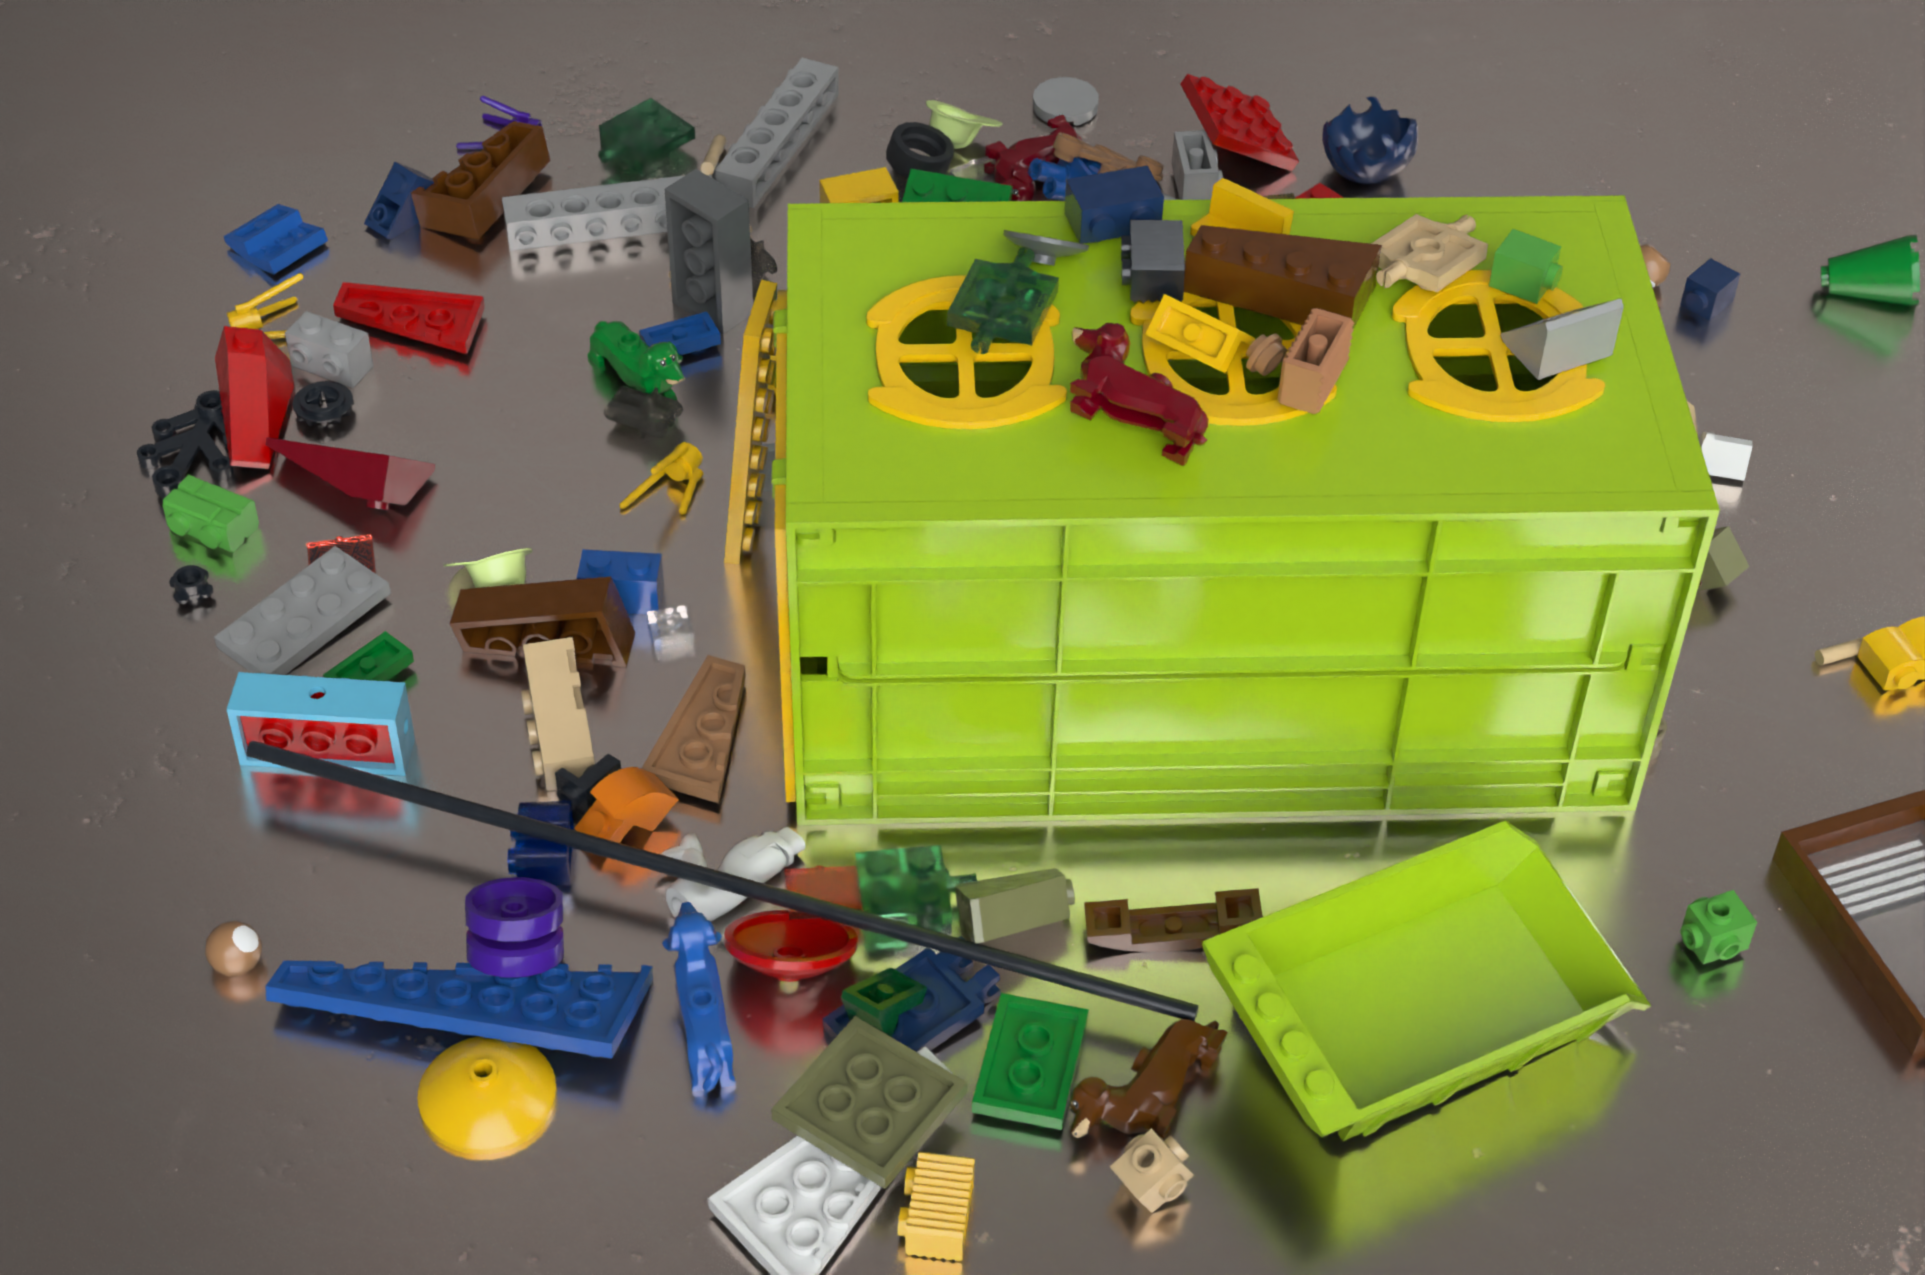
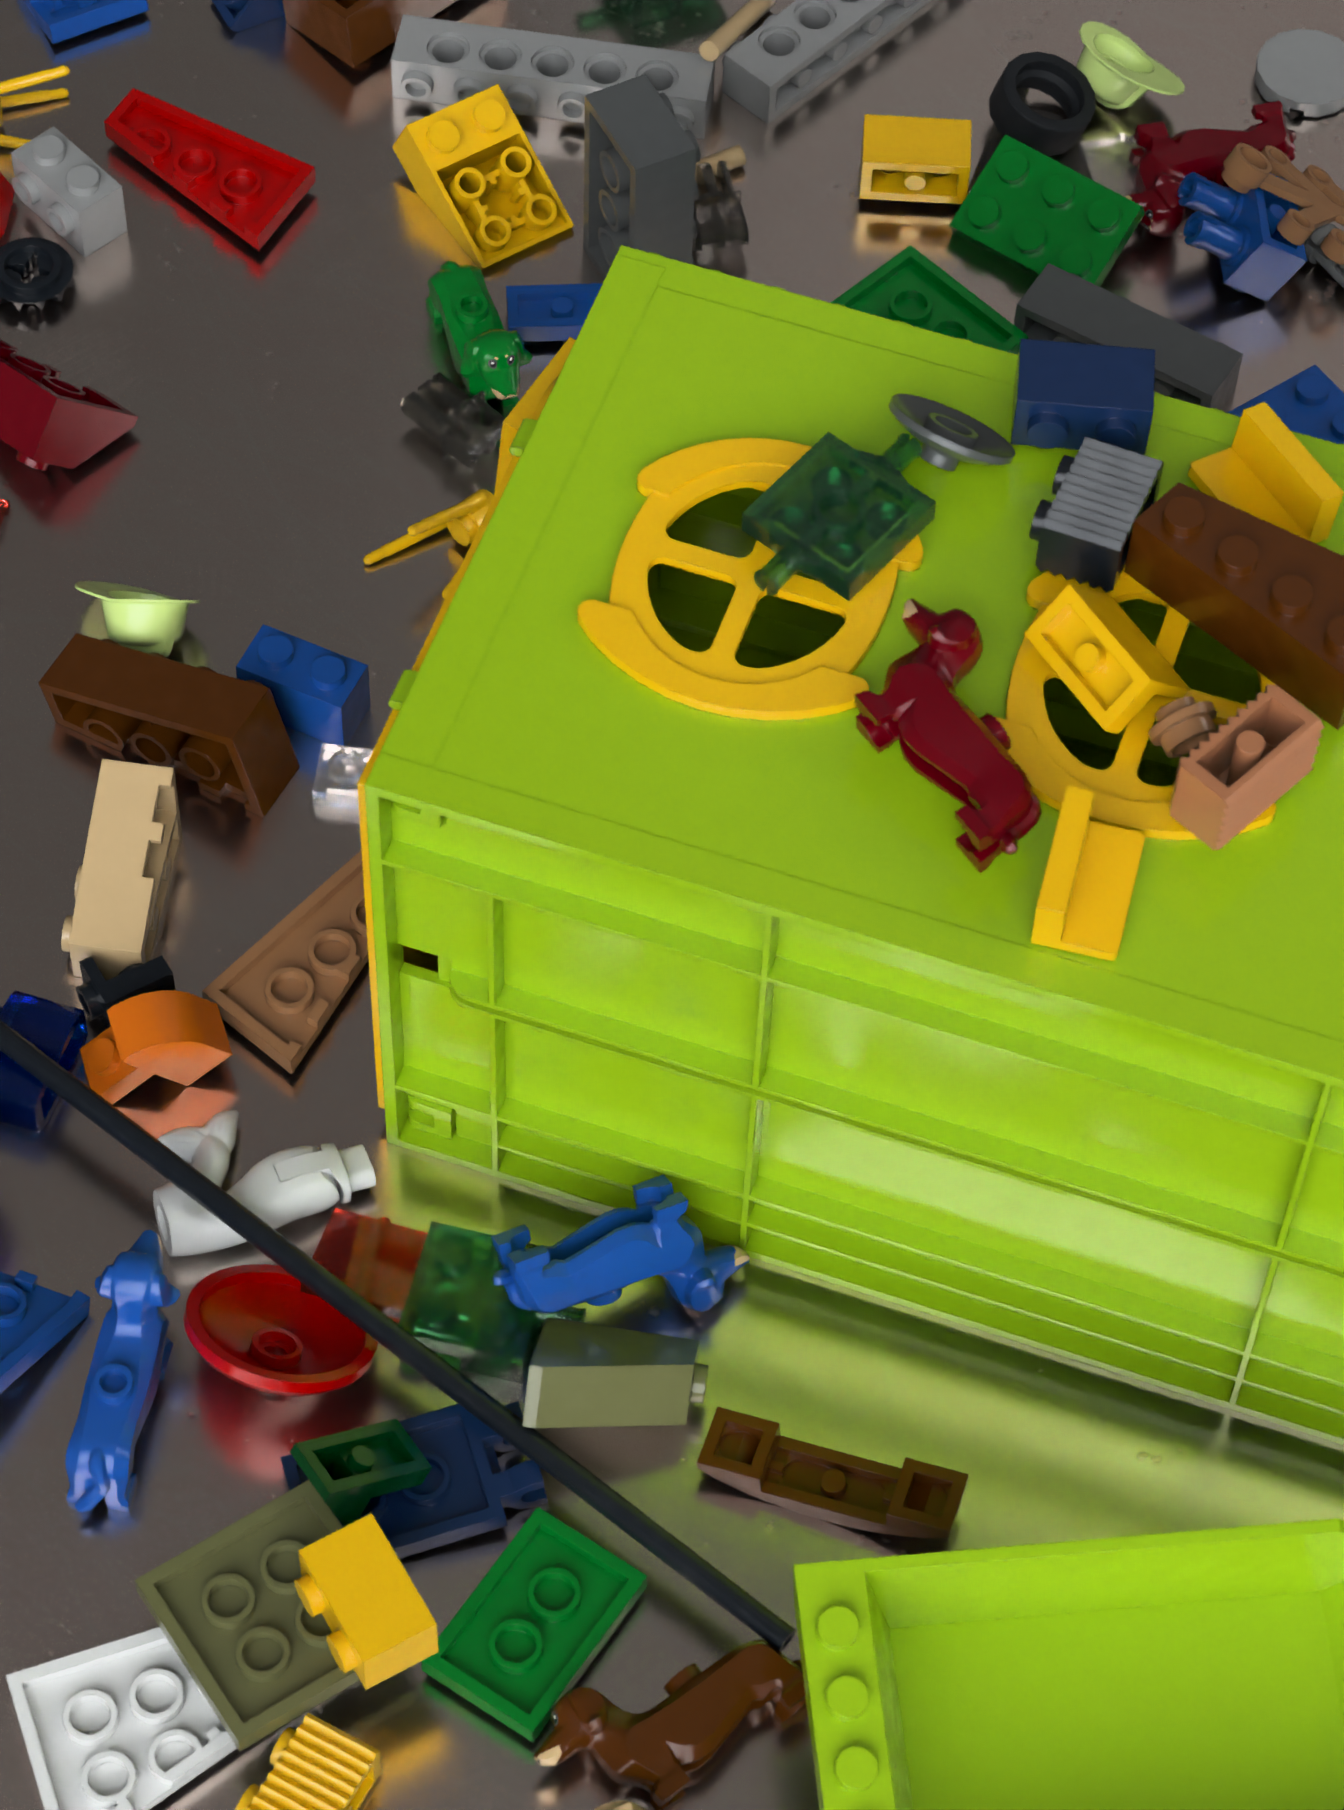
camera: 20 degrees right, 10 degrees up
none -> yellow brick [294,1513,439,1690]
none -> yellow slope [392,84,574,270]
none -> blue animal [491,1174,750,1313]
none -> yellow panel [1031,785,1145,961]

